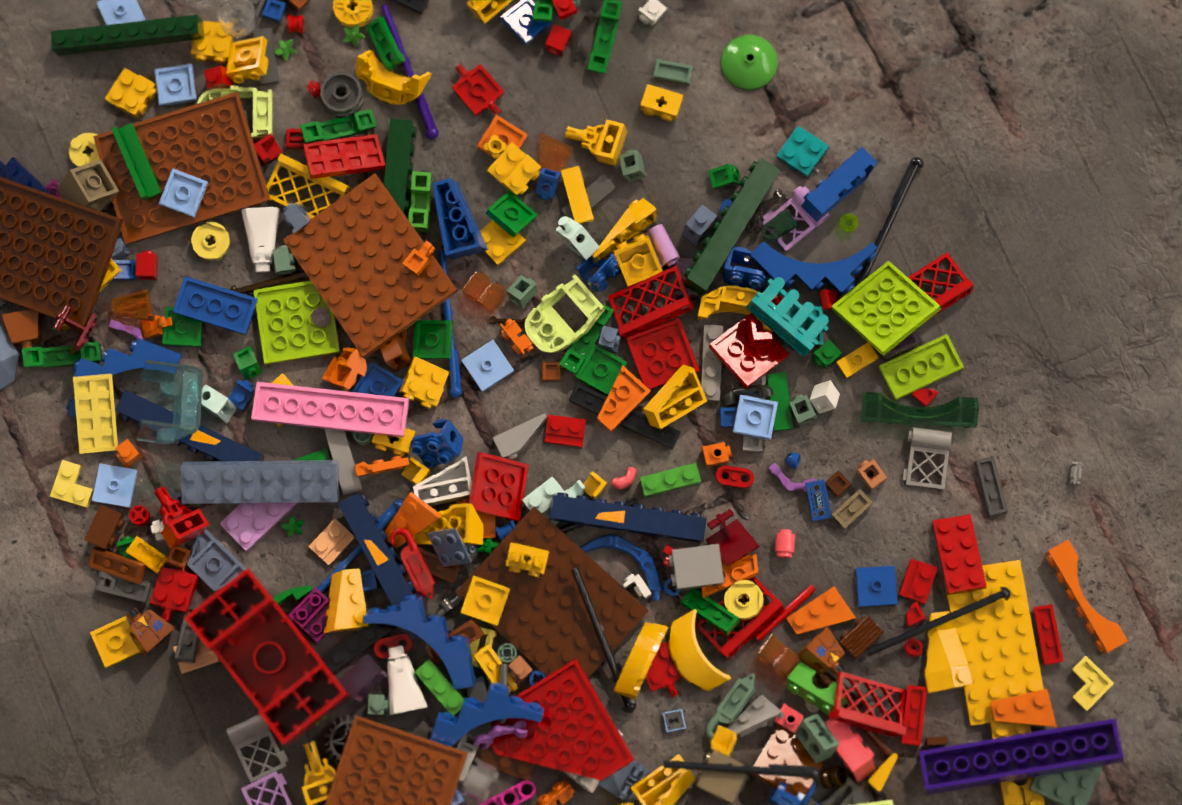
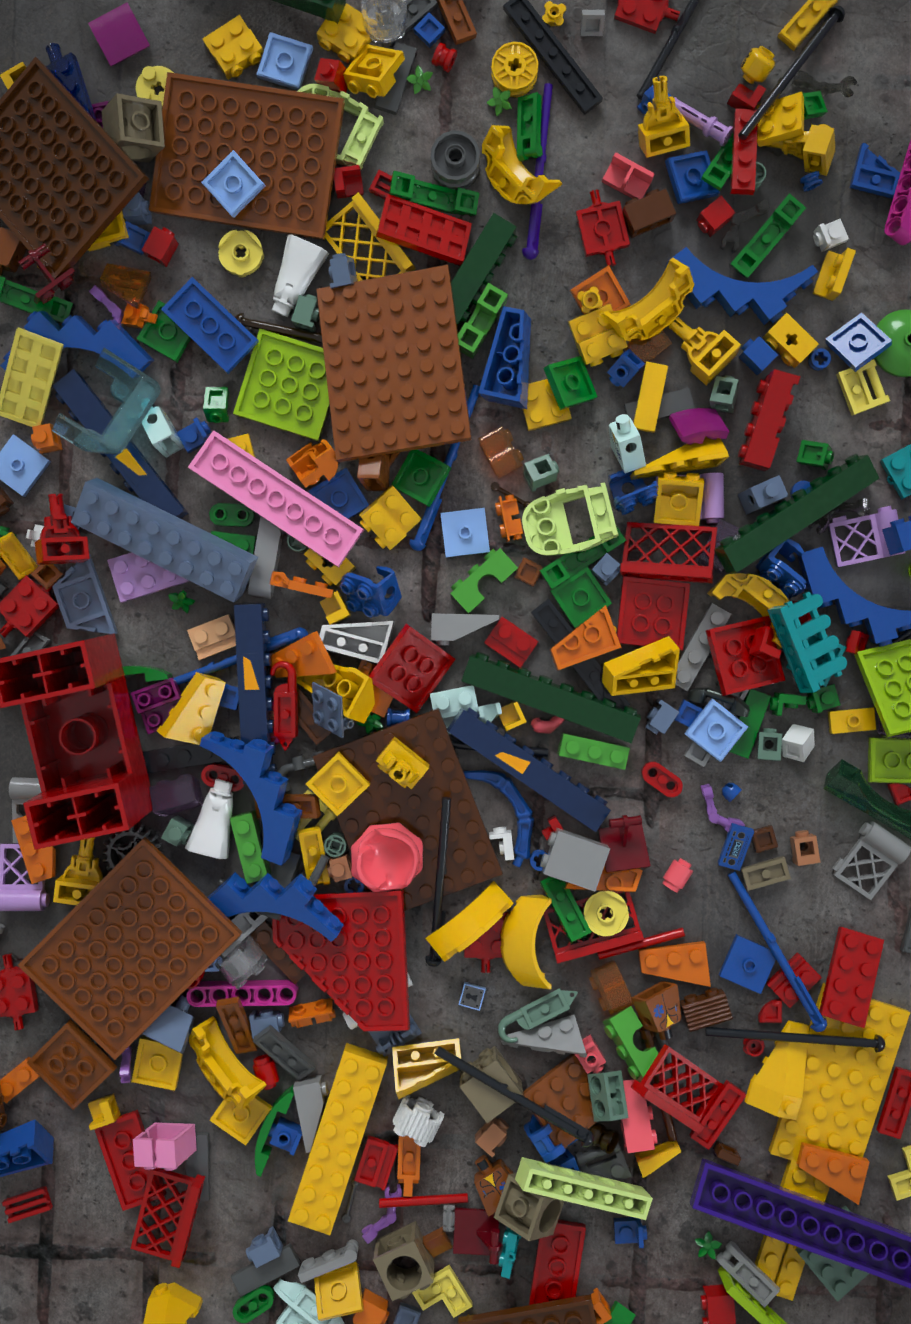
camera: 20 degrees right, 10 degrees up
green fence [111,123,162,201] -> none
red wheel [129,505,151,526] -> none
red plate [307,80,321,98] -> none
tile [312,307,331,327] -> none
orange plate [402,241,435,276] -> none
medium lavender piece [474,721,527,750] -> none
sand green tile [653,59,693,86] -> none
orange brick [702,442,732,468] -> none
yellow panel [710,725,737,756] -> none
clear green piece [762,209,799,242] -> none
none -> orange wing [11,816,56,884]
none -> magenta slope [88,2,150,67]
none -> green plate [209,503,255,527]
none -> coral piece [351,823,423,892]
none -> bright green arch [450,548,518,614]
none -> dark green brick [461,652,641,743]
none -> coral panel [602,153,655,200]
none -> yellow windscreen [603,258,694,341]
none -> reddish brown brick [622,189,676,238]
none -> sand blue brick [645,699,679,735]
none -> blue arch [665,247,818,325]
none -> magenta slope [669,408,729,444]
none -> blue bar [728,871,827,1032]
none -> red wedge [738,369,801,471]
none -> blue brick [739,336,778,376]
none -> green bracket [770,692,807,716]
none -> blue bush [808,348,831,371]
none -> yellow bracket [813,248,856,301]
none -> plate [825,312,892,372]
none -> light yellow plate [836,359,890,416]

